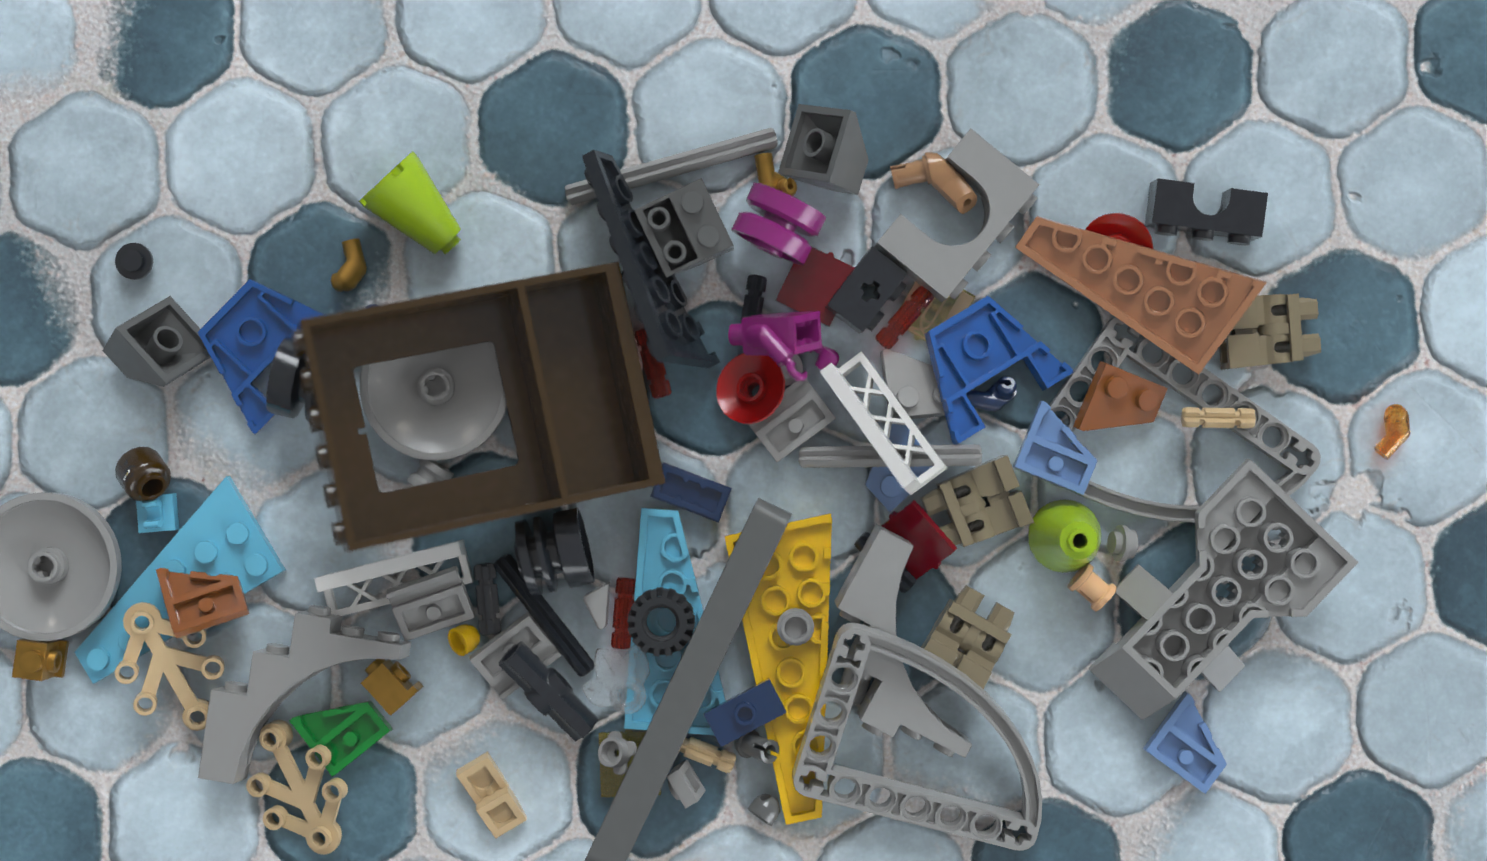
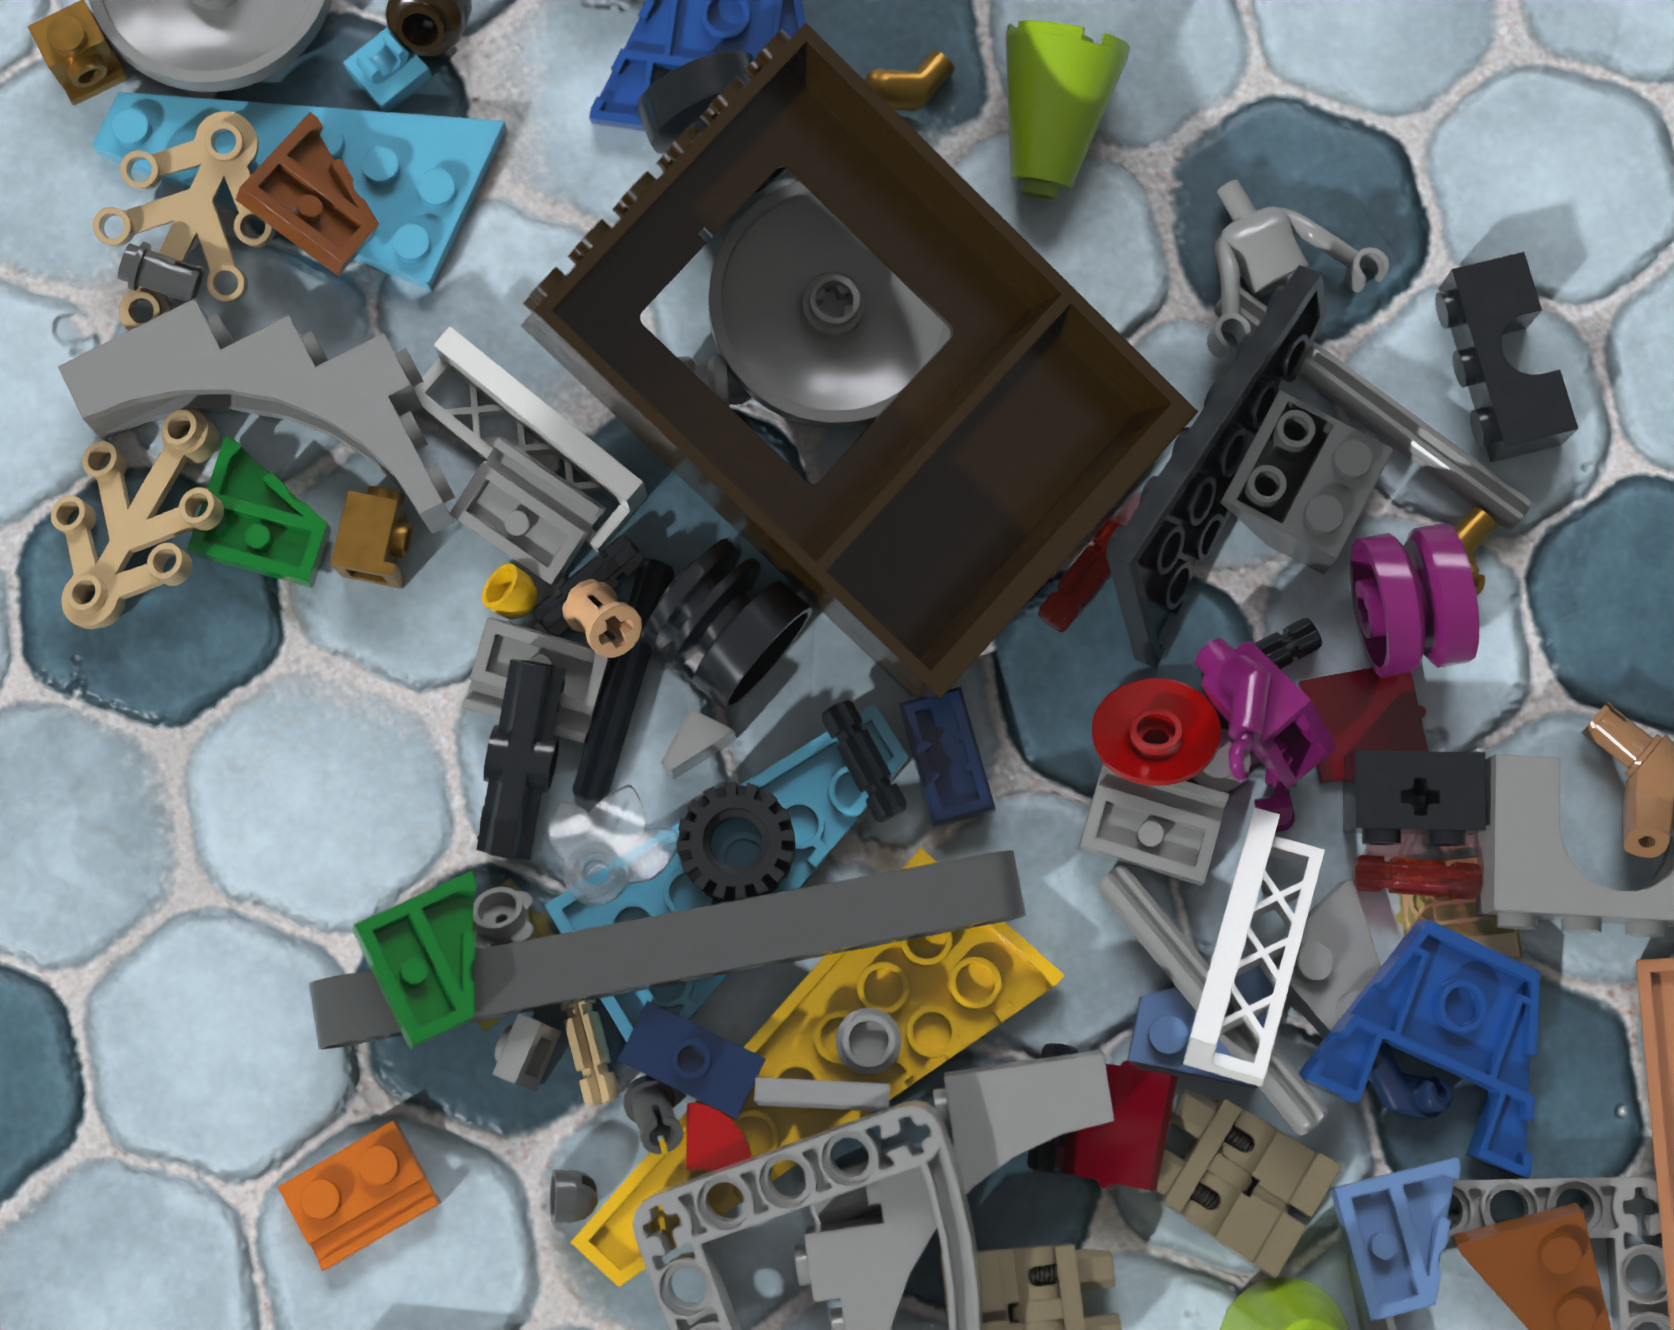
camera: 55 degrees right, 10 degrees down
tan slope [456,751,527,839] -> none
clear red axle [611,577,636,650] -> none
dark grey slope [778,104,869,195] -> none
none -> dark grey pin [118,242,204,303]
none -> green wing [352,871,476,1050]
none -> light nougat bush [562,579,642,658]
none -> red tile [686,1102,752,1170]
none -> light grey tile [754,1077,890,1112]
none -> black axle [822,699,907,823]
none -> light grey piece [1207,179,1389,357]
none -> black arch [1435,252,1578,462]

